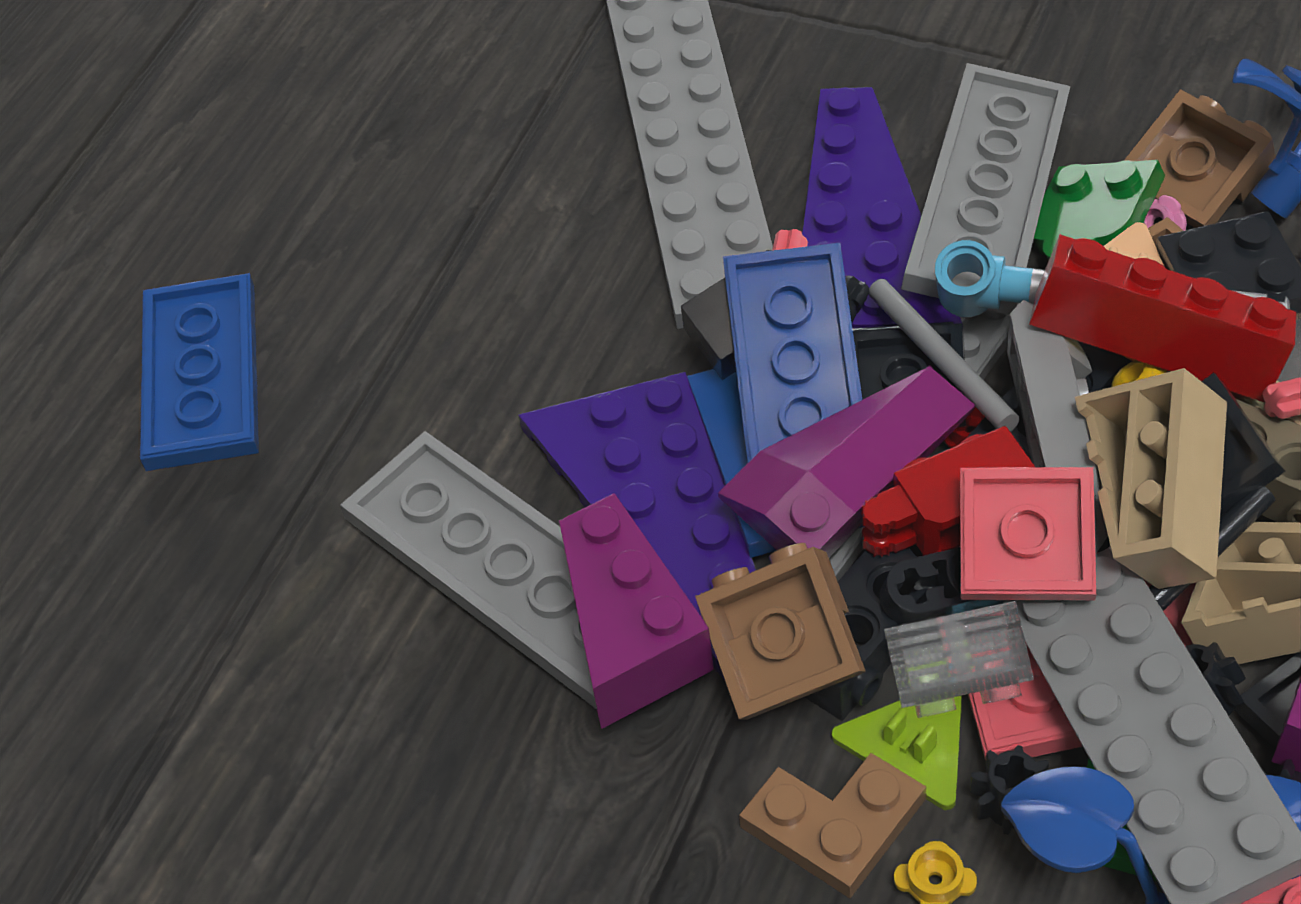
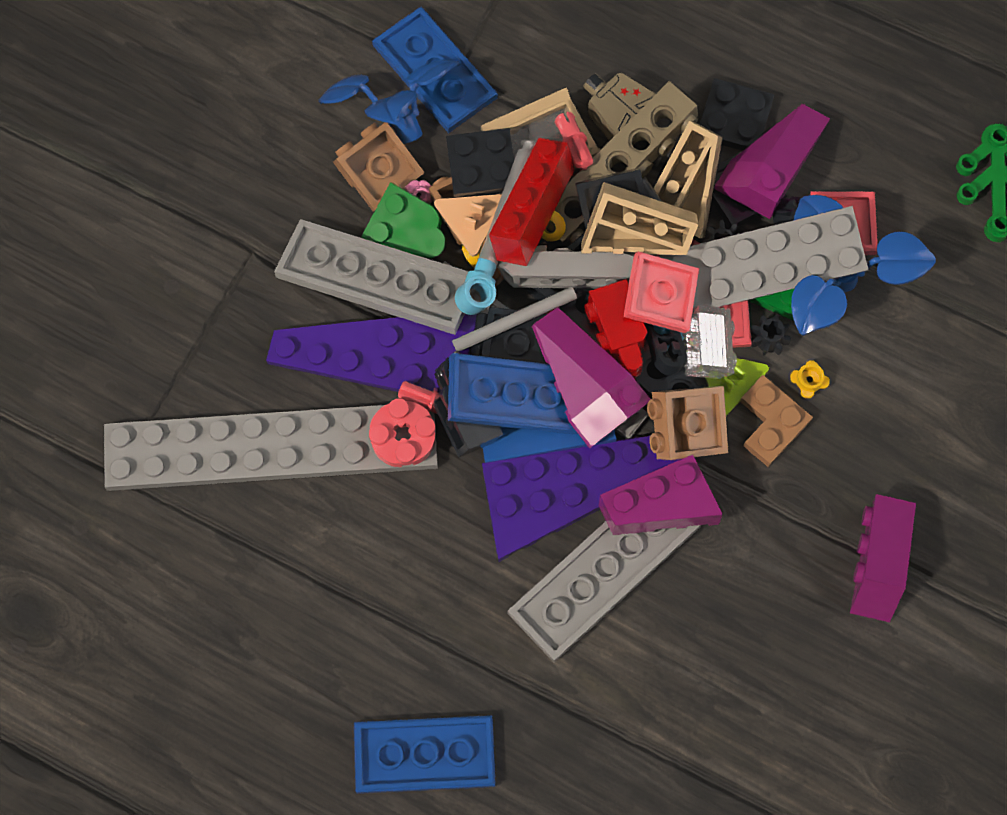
camera: 90 degrees left, 20 degrees up
none -> coral plate [369,399,436,467]

